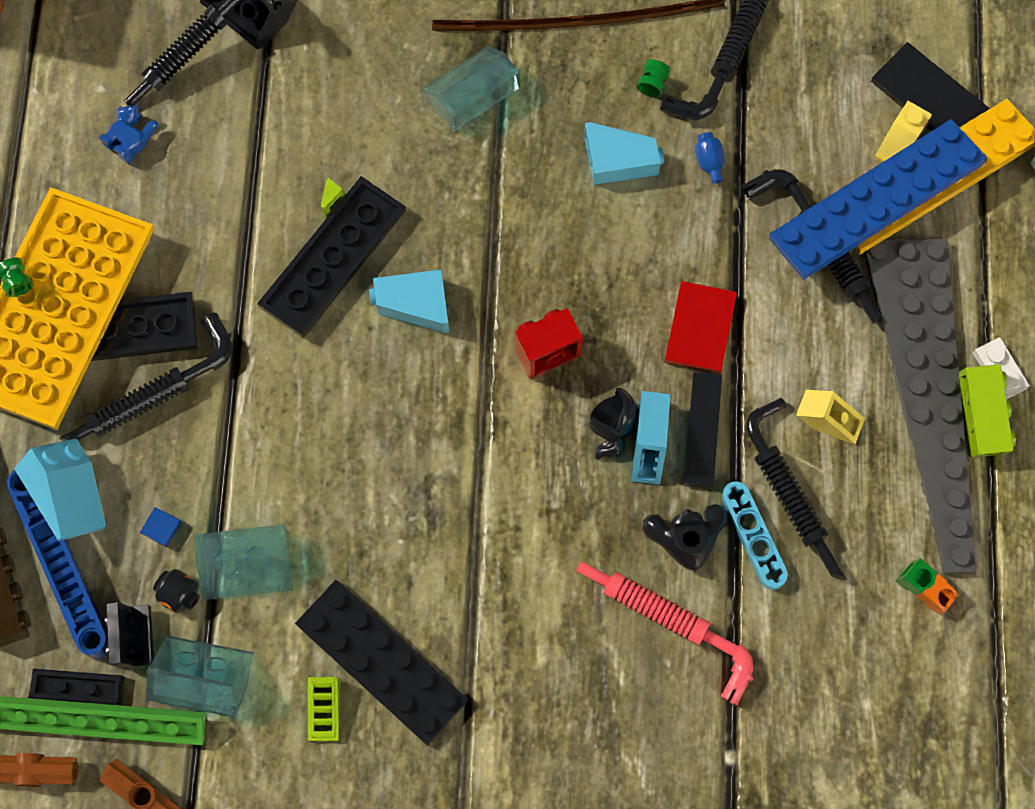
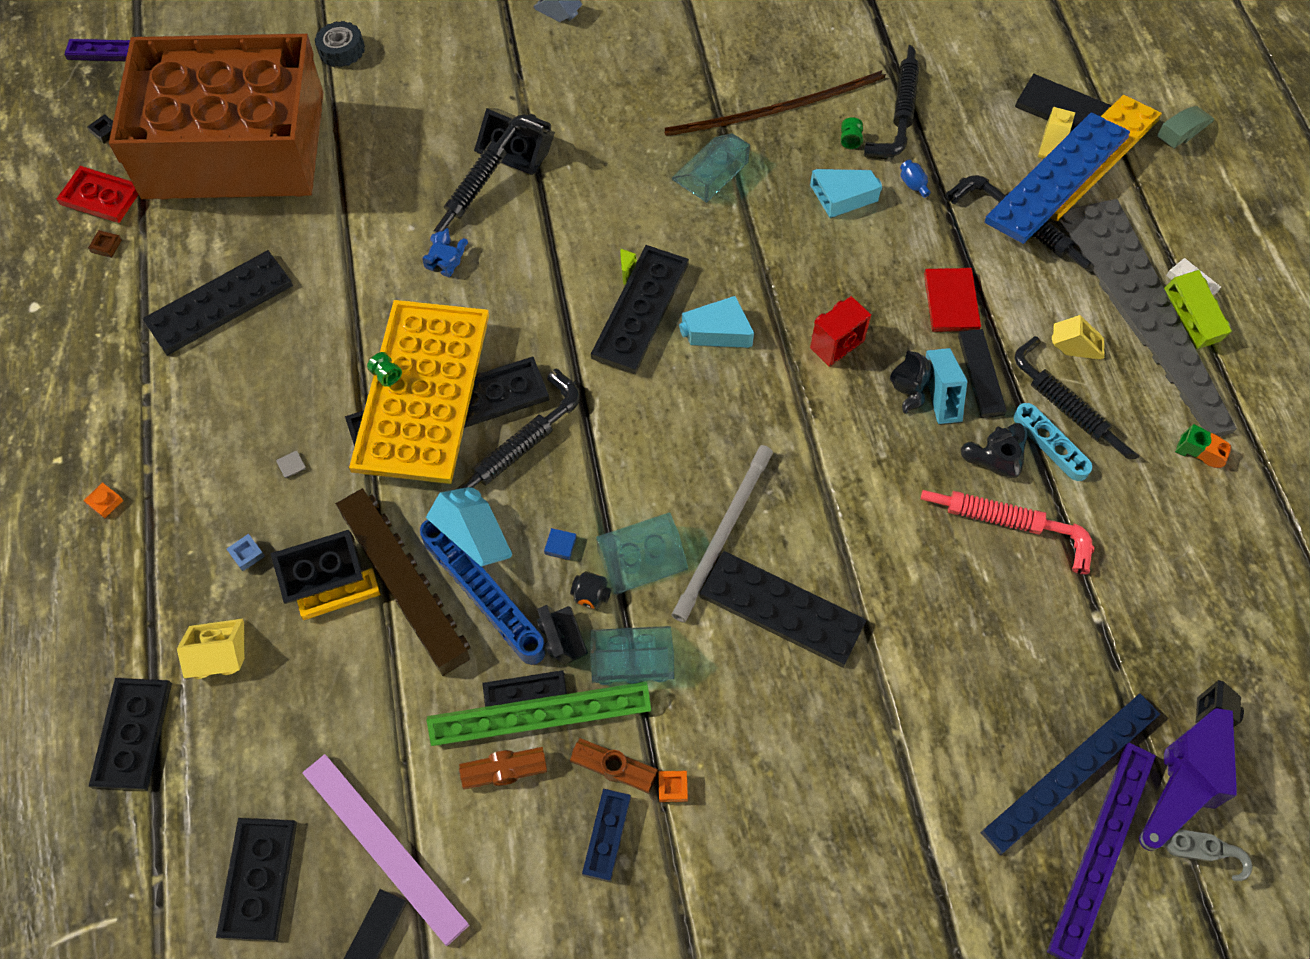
camera: 15 degrees left, 10 degrees down
lime slope [307,677,340,742] -> none
none -> light grey piece [671,445,773,623]

